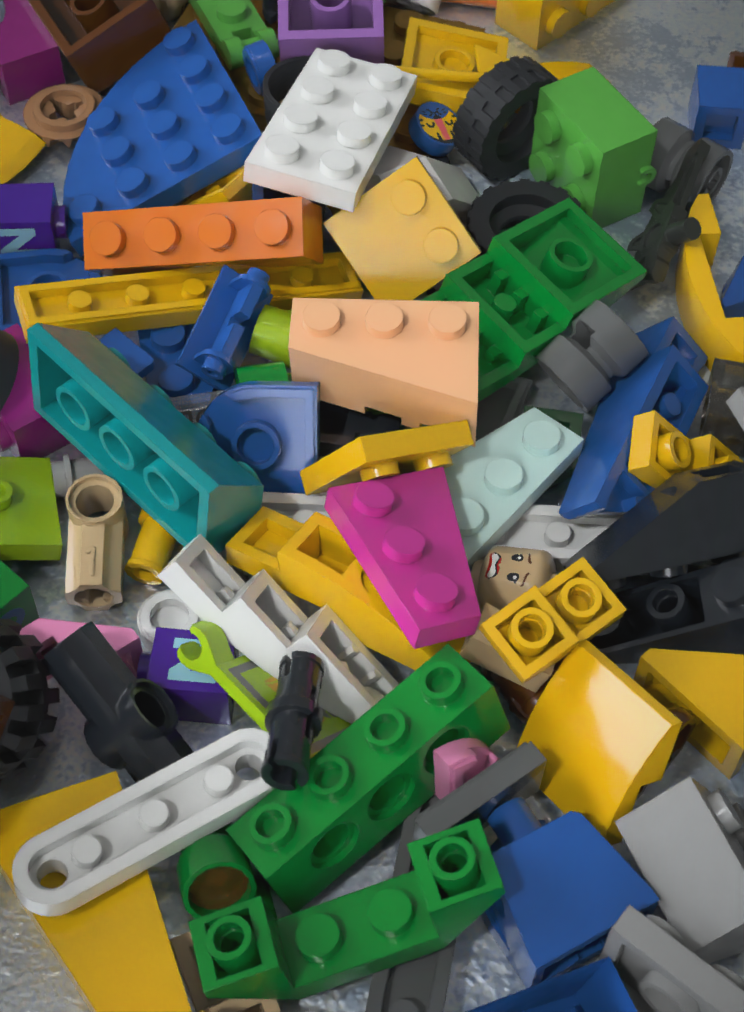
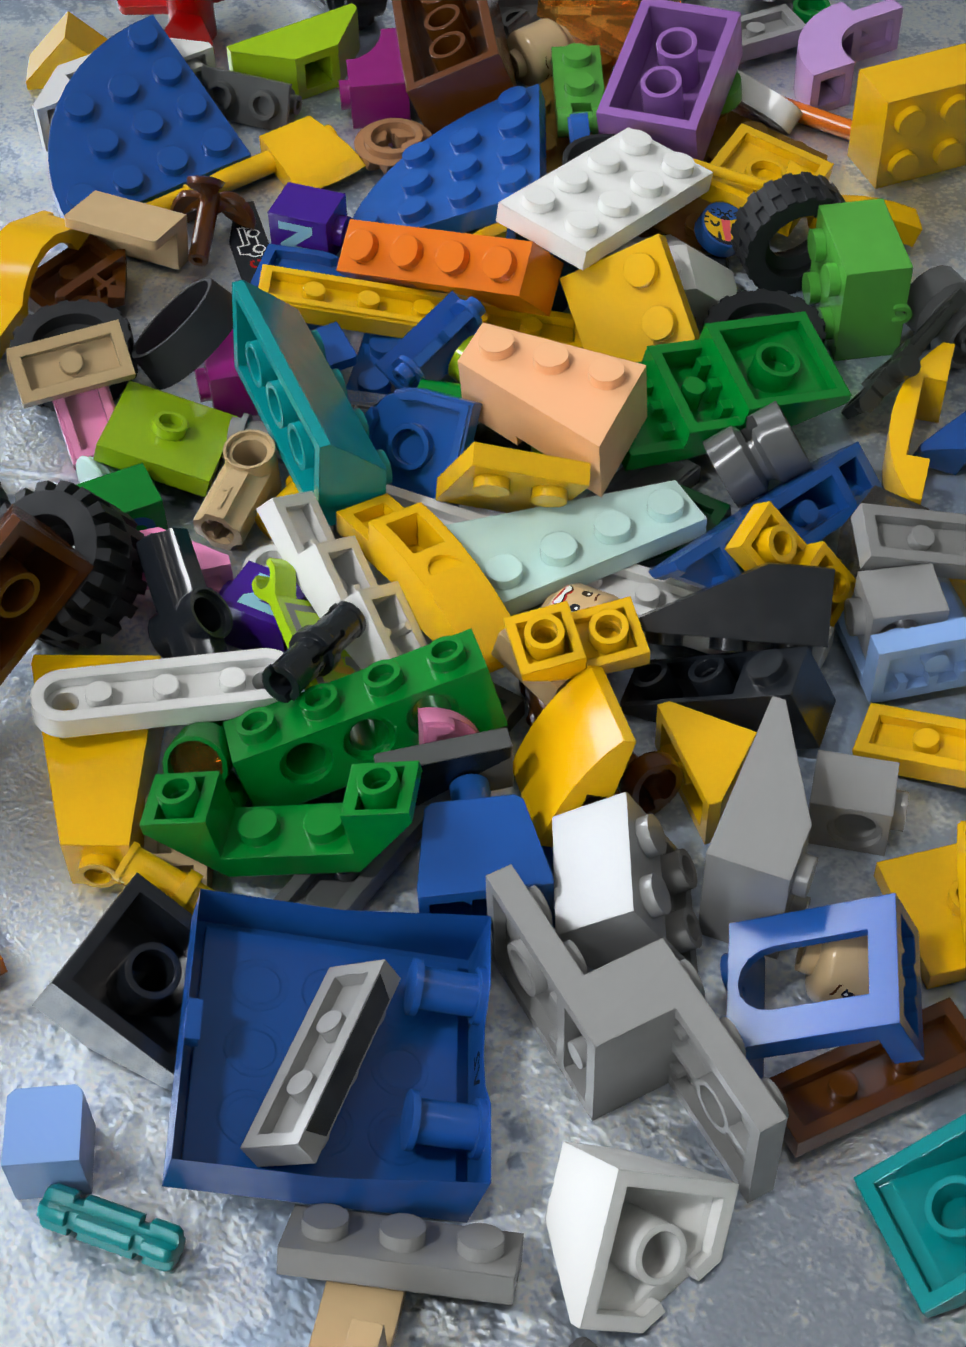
camera: 25 degrees right, 5 degrees down
dark pink wing [324,466,481,649] -> none

